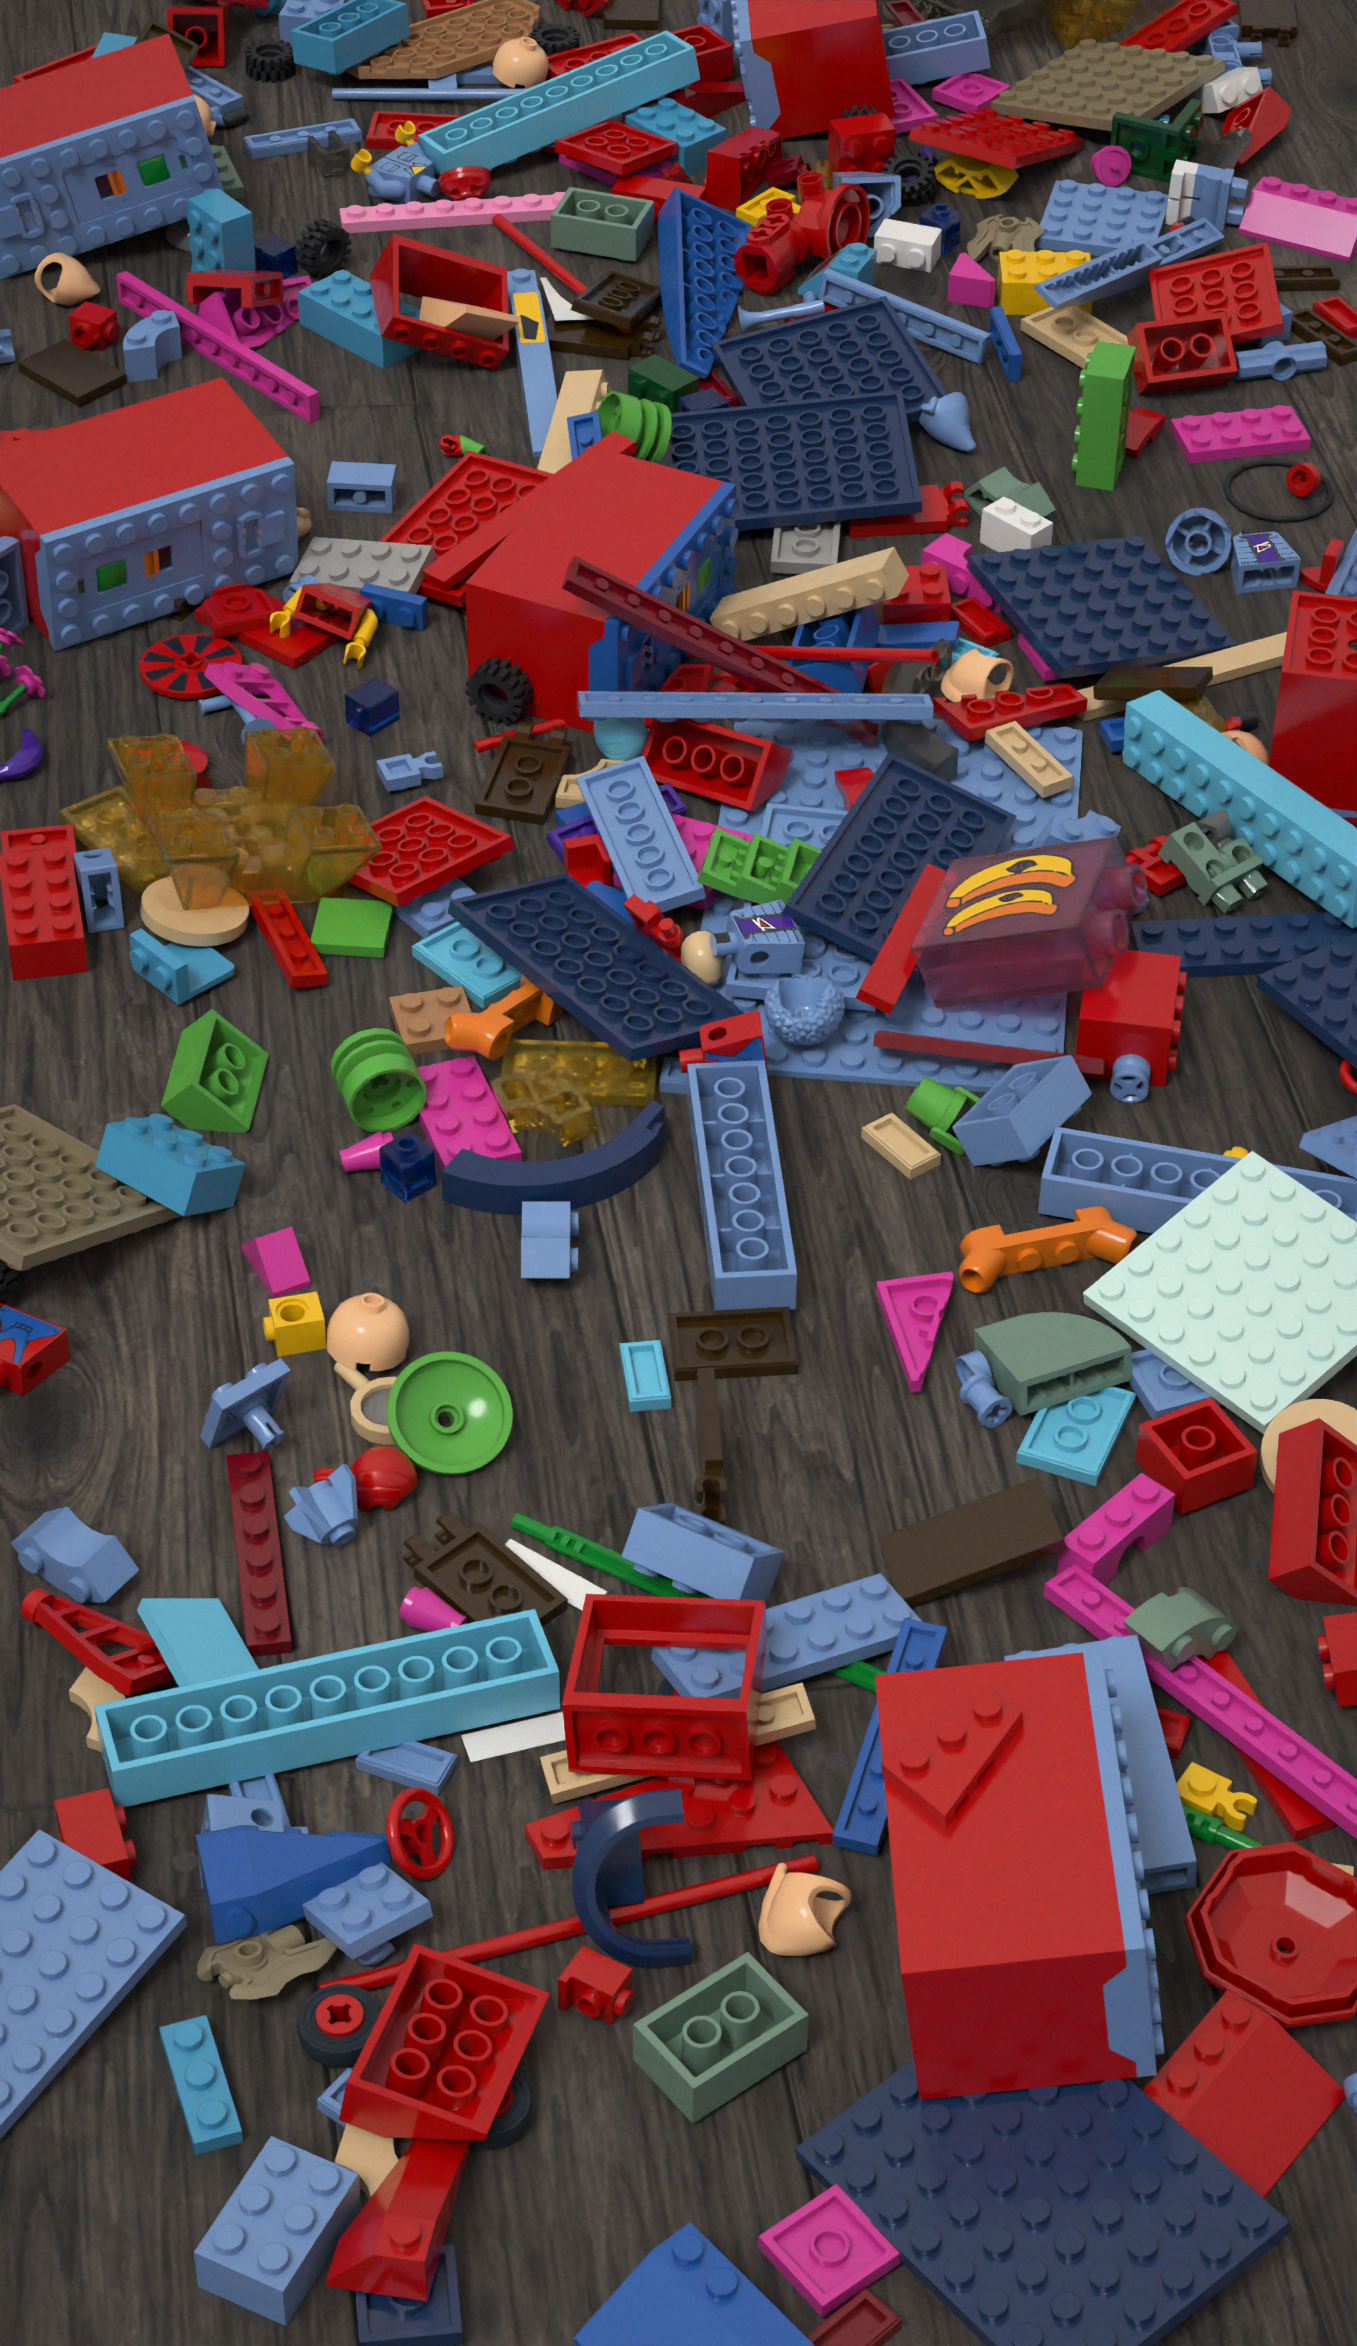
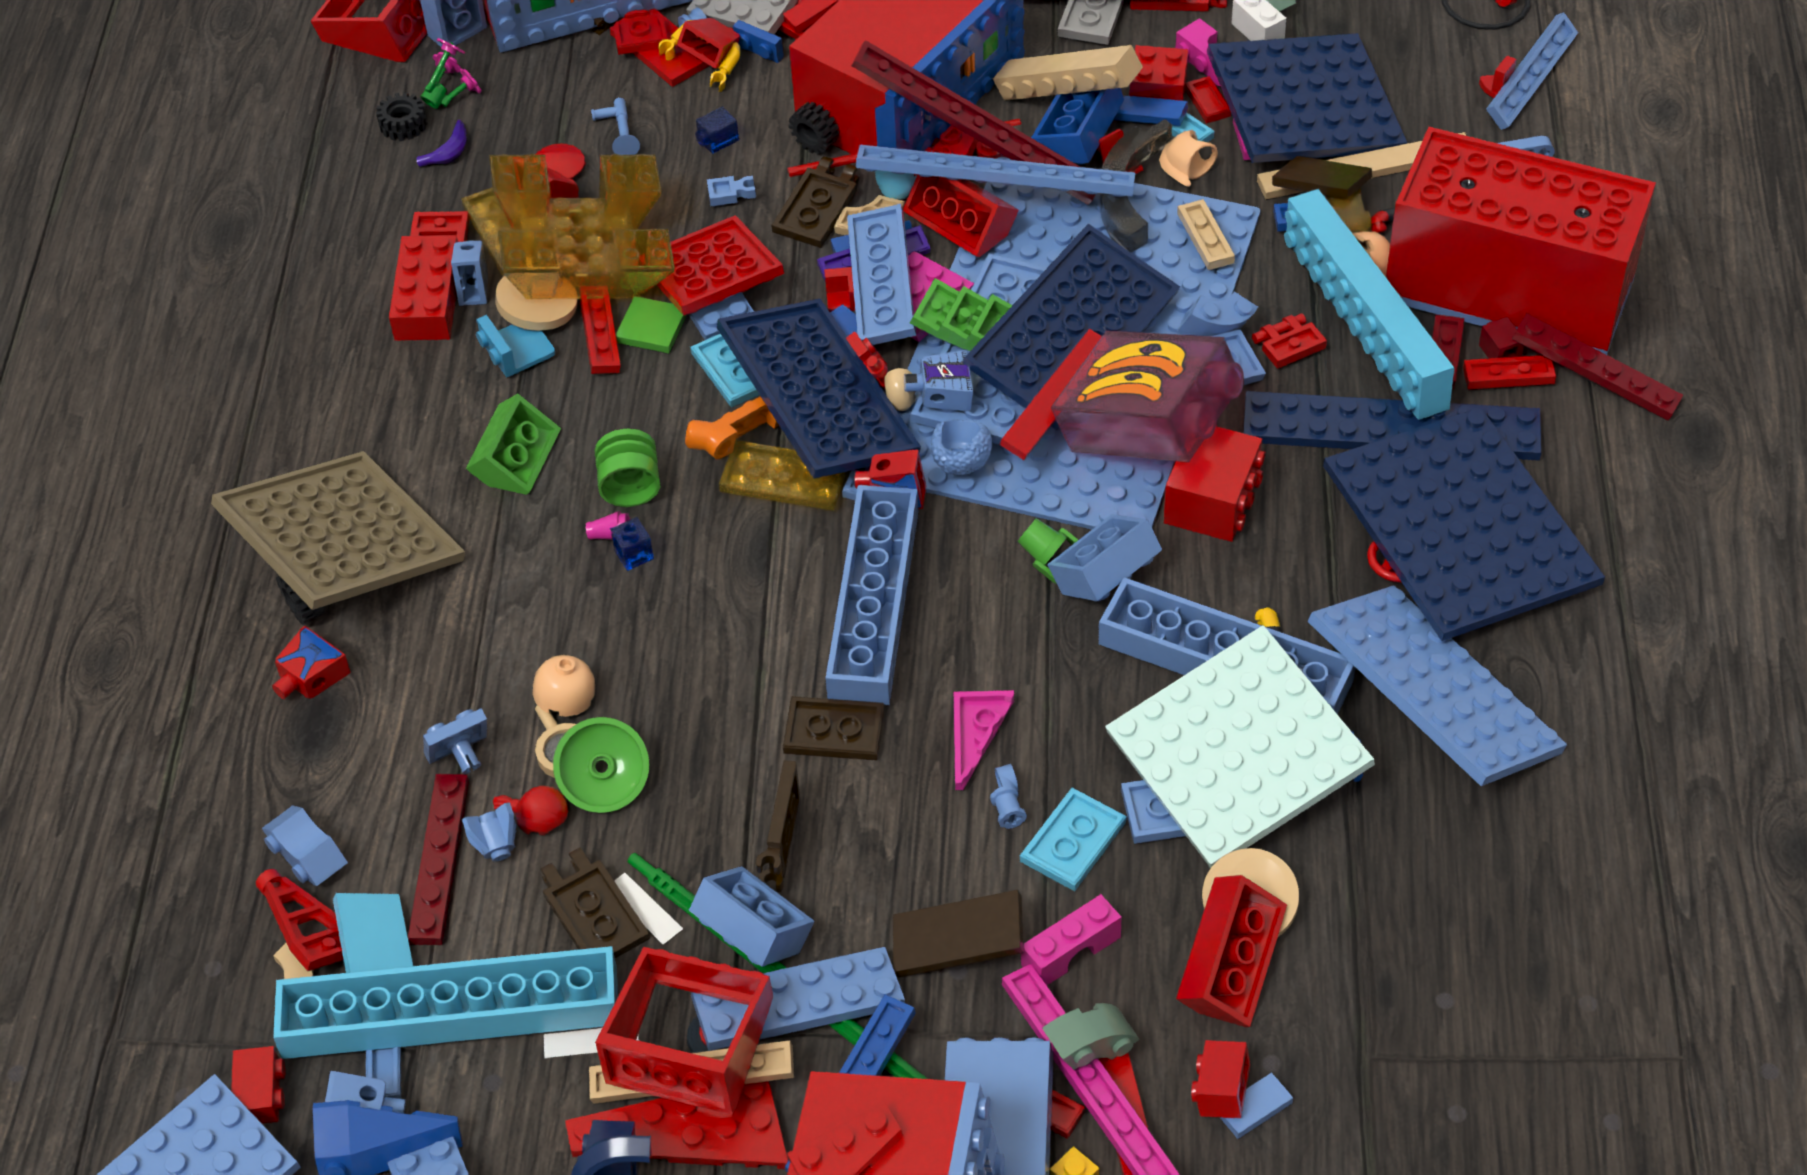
camera: 15 degrees right, 10 degrees up
dark azure brick [95,1113,246,1216] -> none
red piece [139,634,243,699] -> none
dark pink plate [204,662,324,753] -> none
dark pink slope [241,1226,311,1299] -> none
yellow brick [263,1292,326,1357] -> none
medium blue tile [355,1741,458,1796] -> none
red piece [386,1787,455,1880] -> none
medium nougat plate [389,986,472,1055] -> none
dark pink cone [399,1586,468,1632] -> none
dark pink plate [417,1055,522,1170] -> none
dark blue arch [442,1101,667,1215] -> none
clear yellow brick [490,1073,599,1147] -> none
medium blue brick [521,1202,579,1279] -> none
medium azure tile [619,1340,671,1412] -> none
red piece [689,646,939,664] -> none
red slope [834,767,874,811] -> none
tan tile [861,1113,941,1180] -> none
dark red tile [873,1030,1106,1075] -> none
red wing [933,684,1088,741] -> none
orange plate [958,1206,1138,1294] -> none
sand green brick [974,1312,1131,1416] -> none
medium blue wheel [1110,1054,1151,1103] -> none
red brick [1135,1397,1258,1515] -> none
sand green hips [1158,809,1268,914] -> none
medium blue cylinder [1165,507,1232,576] -> none
medium blue torso [1229,528,1301,594] -> none

